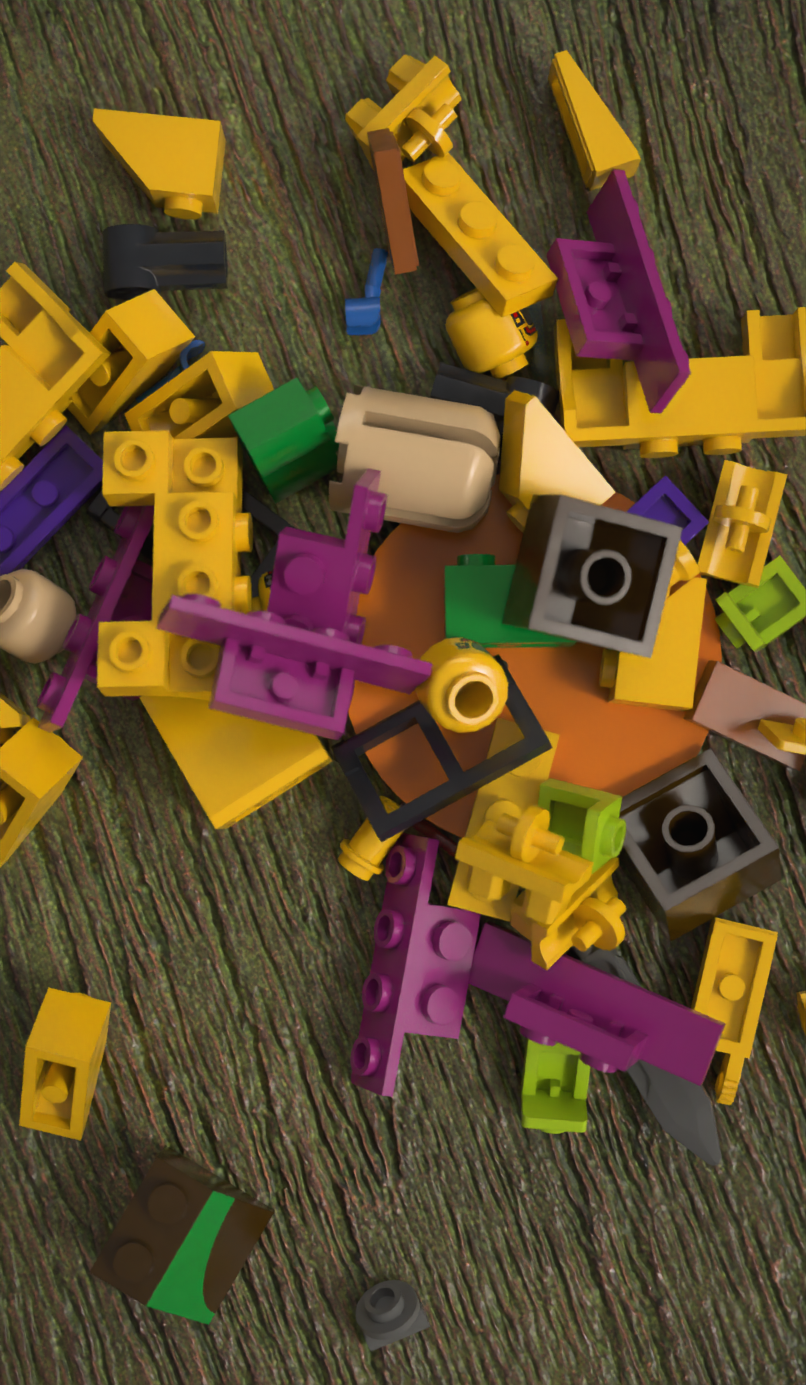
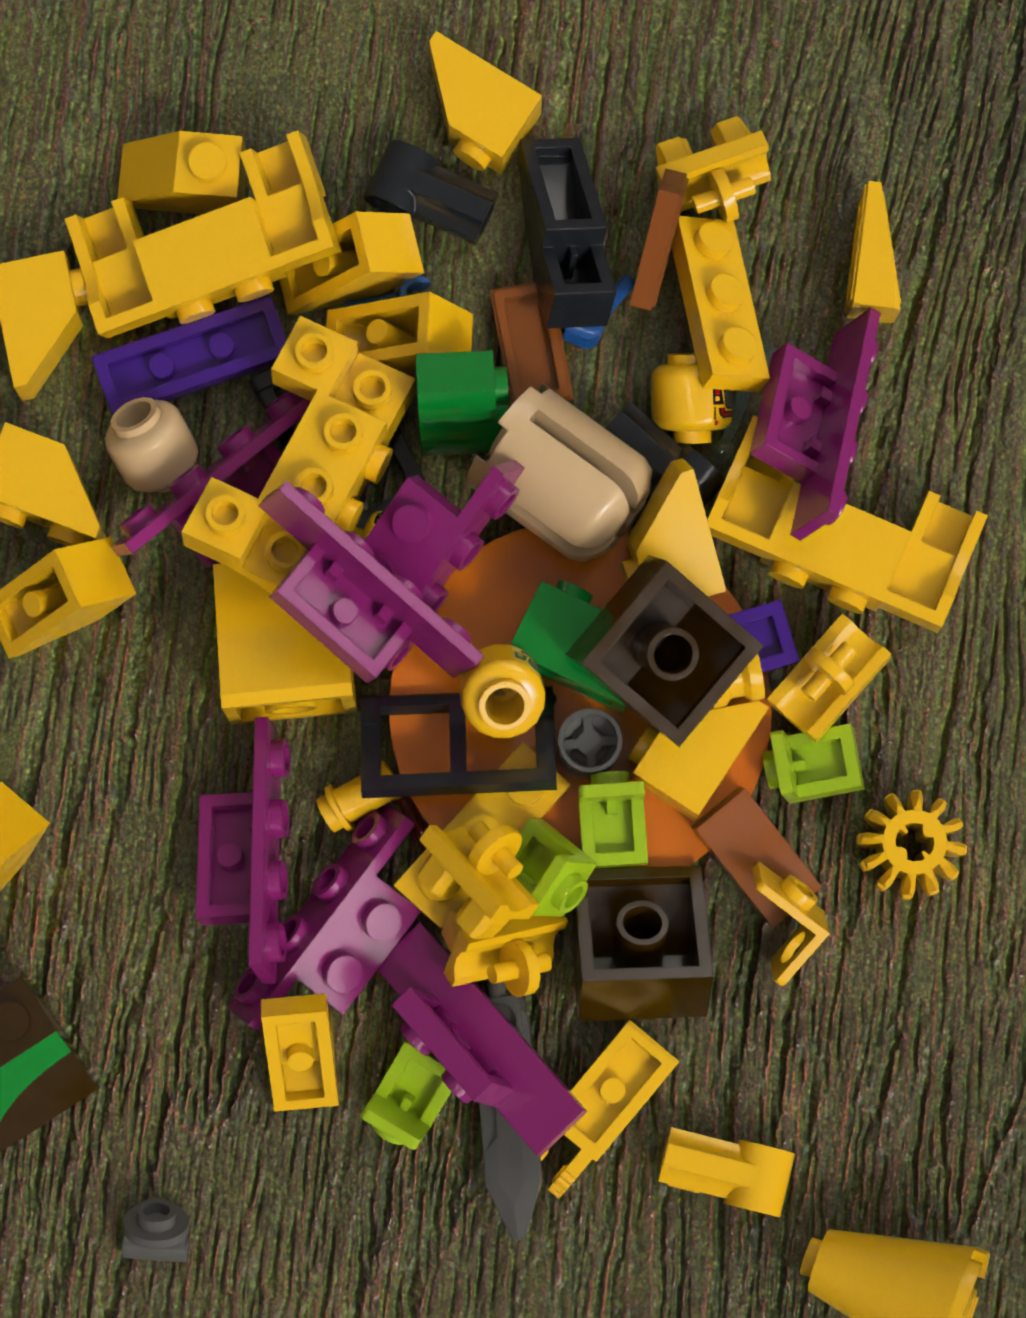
camera: 25 degrees right, 5 degrees down
none -> magenta bracket [196,717,291,984]
none -> yellow slope [261,993,339,1112]
none -> dark orange tile [490,282,574,407]
none -> black slope [518,138,617,329]
none -> dark grey wheel [557,708,623,780]
none -> lime bracket [577,771,648,869]

